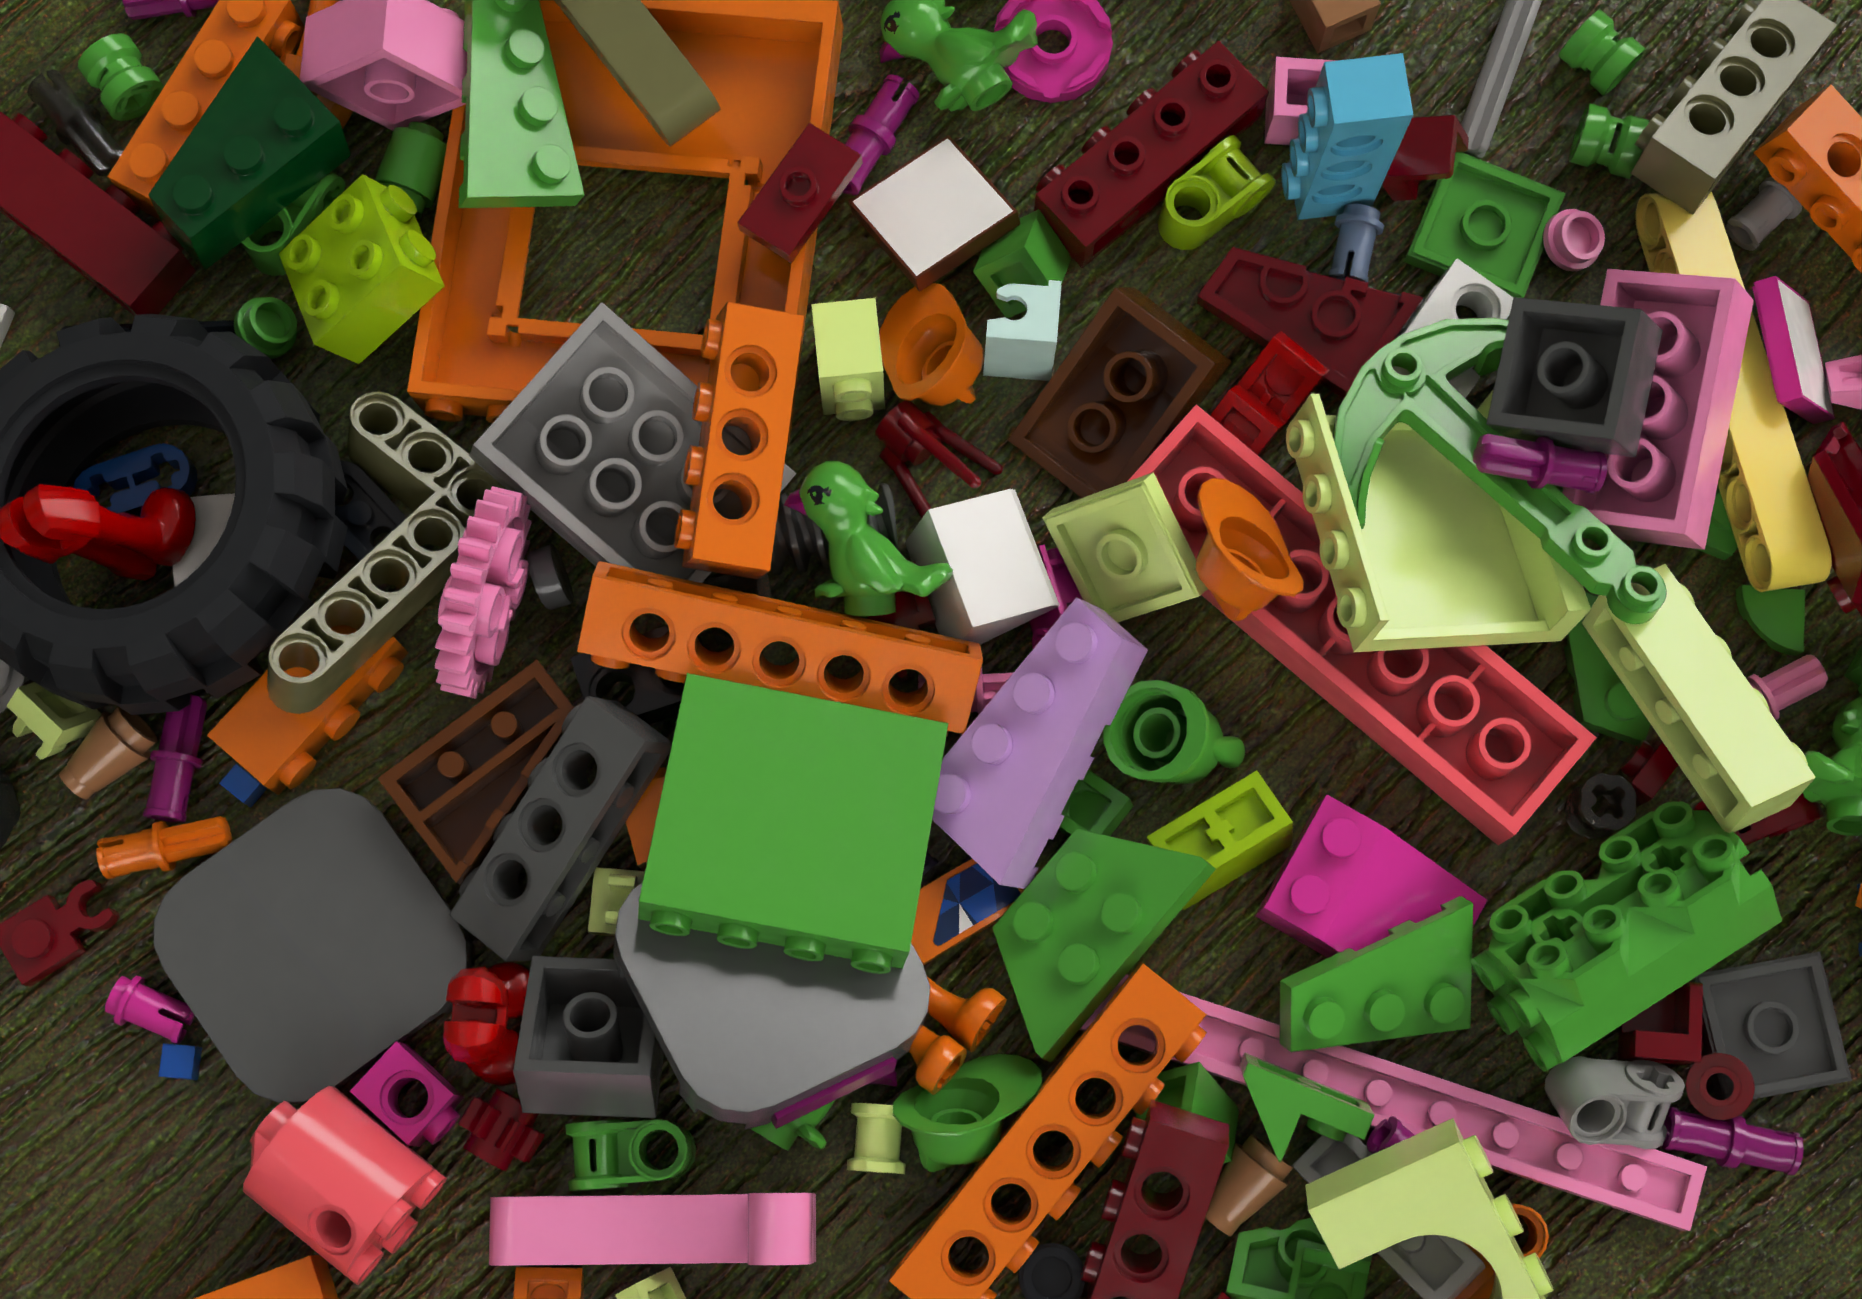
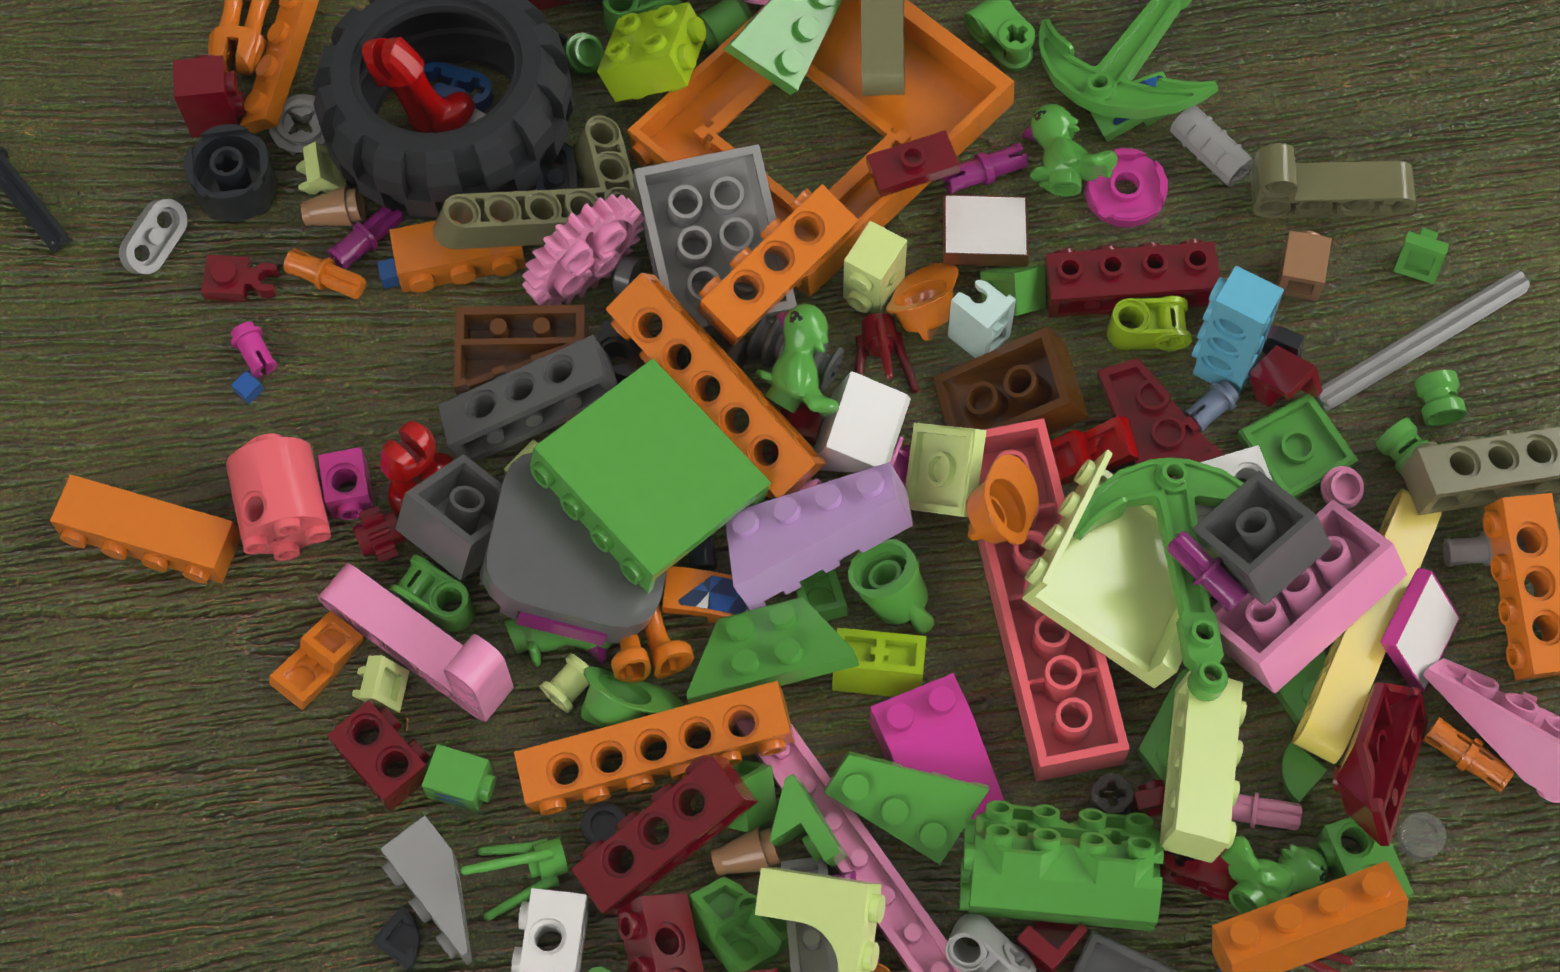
camera: 40 degrees right, 10 degrees down
dark grey tile [154,788,474,1104] -> none

